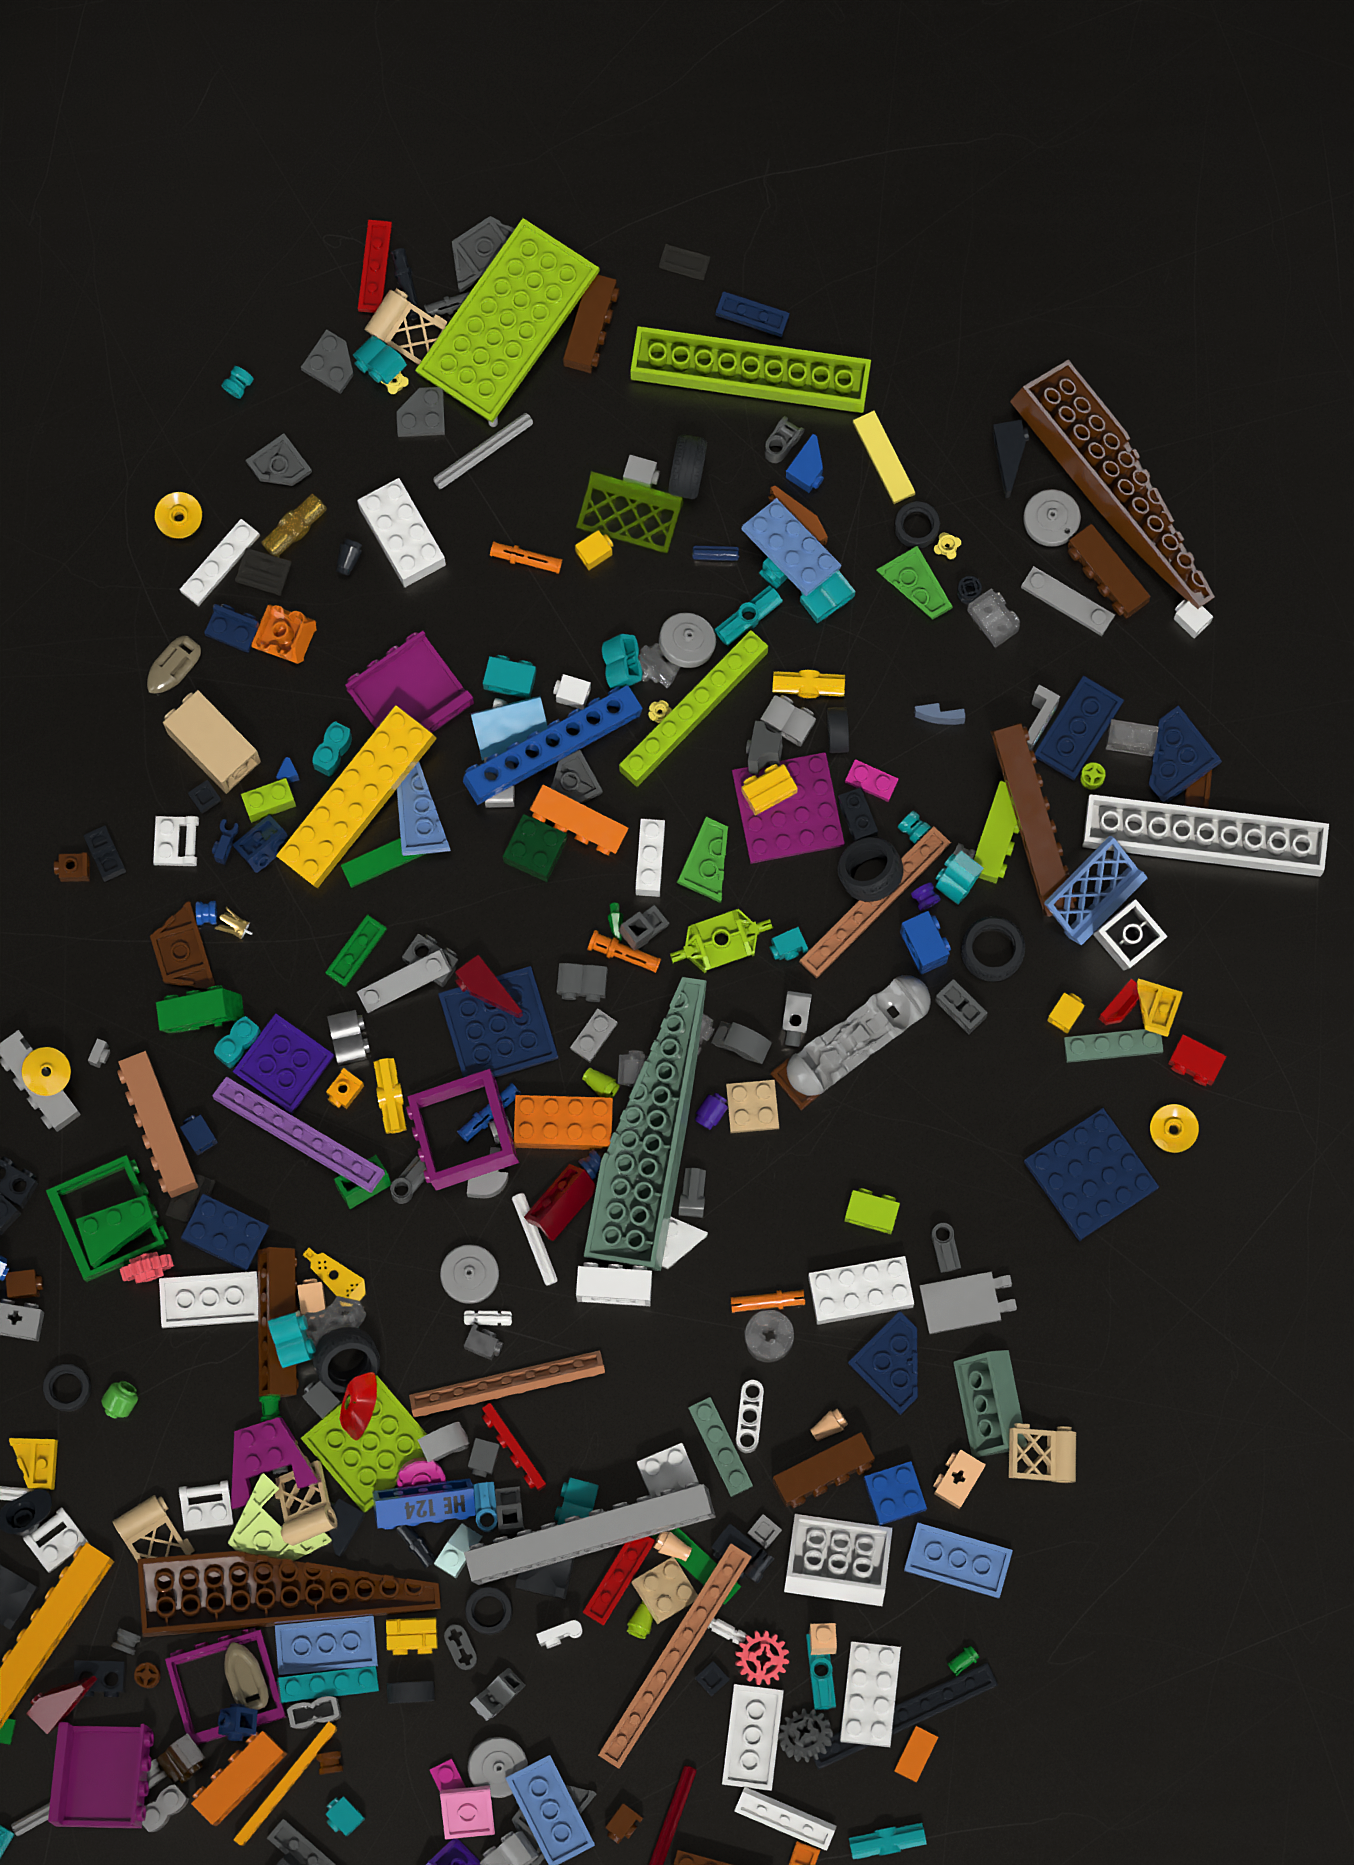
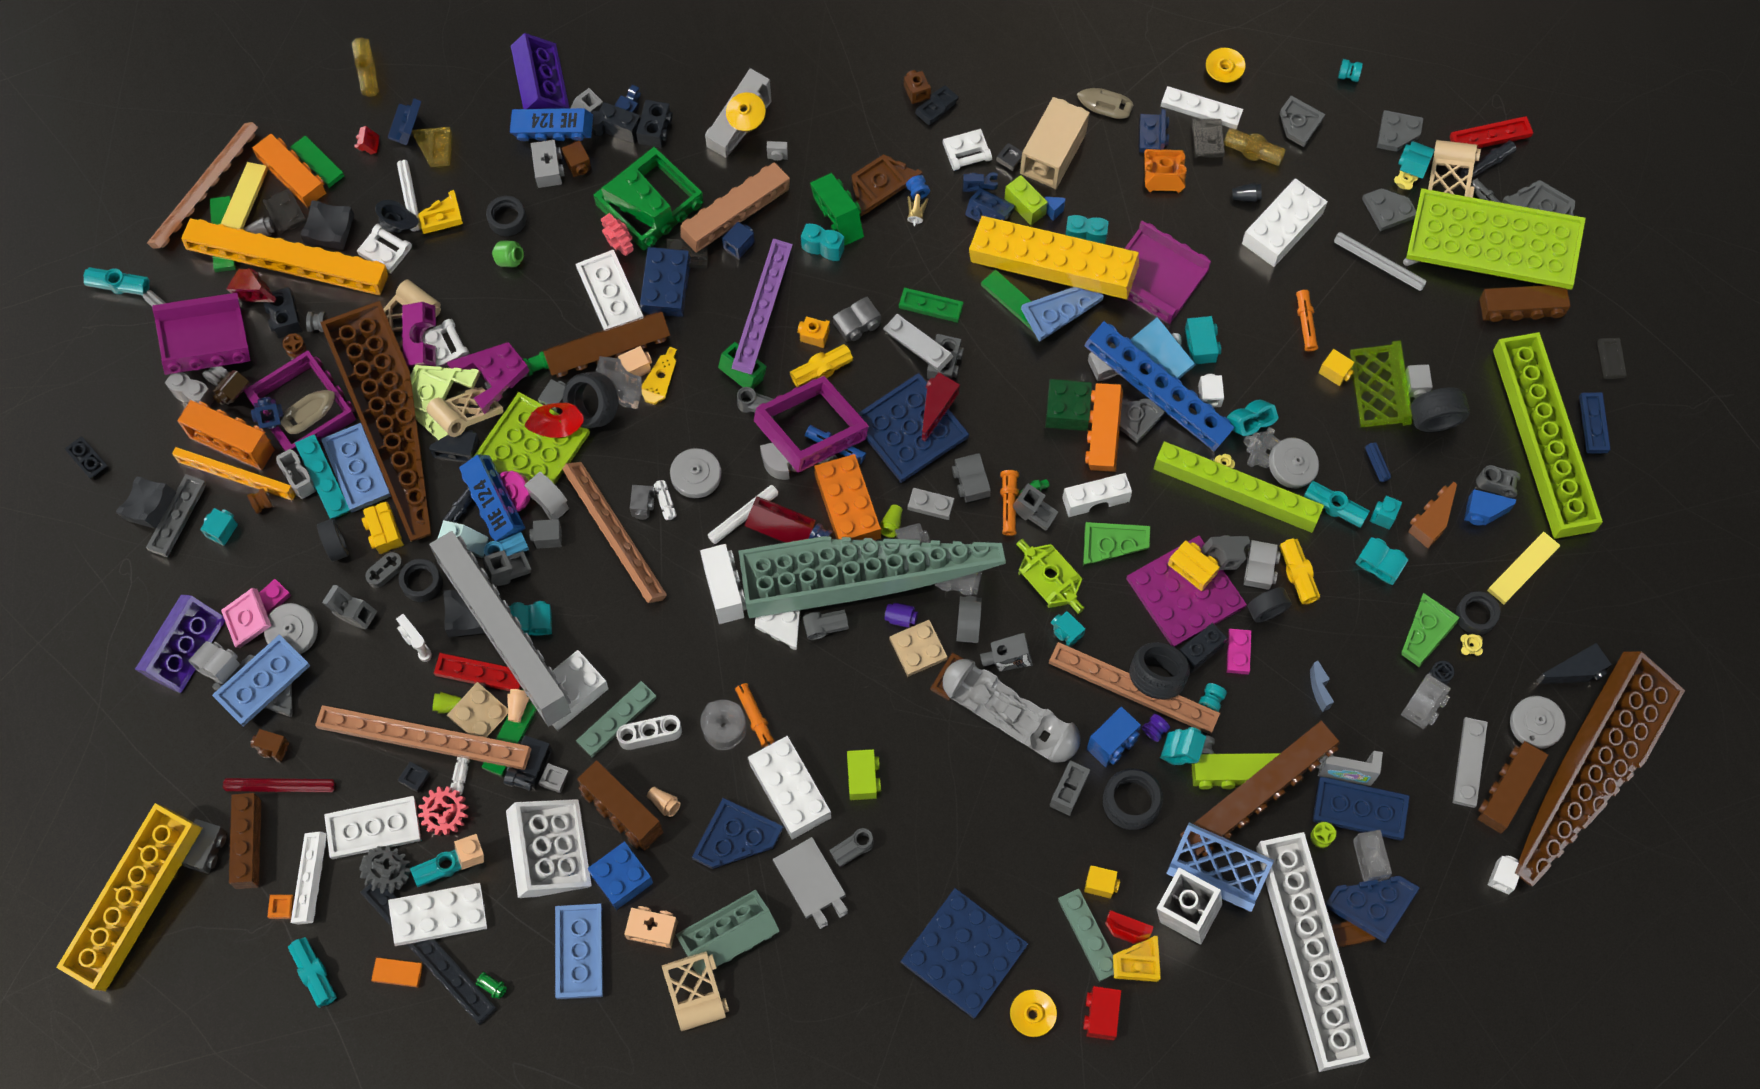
camera: 70 degrees right, 10 degrees down
dark purple plate [233,1013,335,1114] -> none
teal brick [268,1311,316,1368] -> none
red plate [481,1403,547,1491] -> none
medium blue plate [741,498,841,596] -> none
none -> magenta arch [402,302,436,369]

